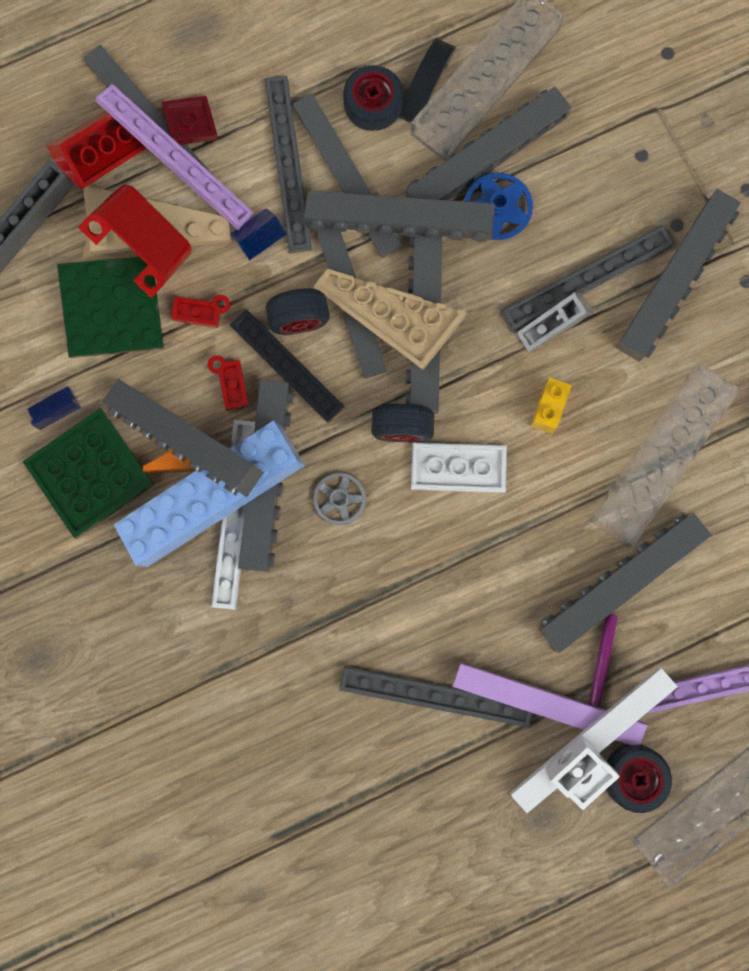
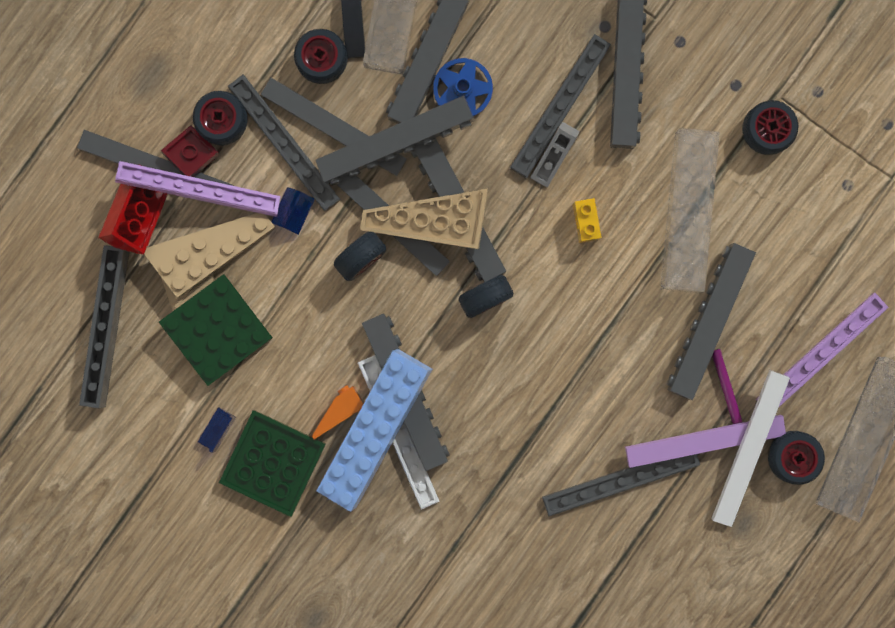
camera: 30 degrees left, 5 degrees up
red windscreen [78,184,192,298] -> none
dark grey brick [102,379,264,497] -> none
red hinge [171,295,231,328] -> none
red hinge [207,355,249,411] -> none
black plate [230,309,345,423] -> none
light grey wheel [313,472,366,525] -> none
white tile [411,442,507,493] -> none
white brick [545,735,620,810] -> none
none -> wheel [193,91,248,145]

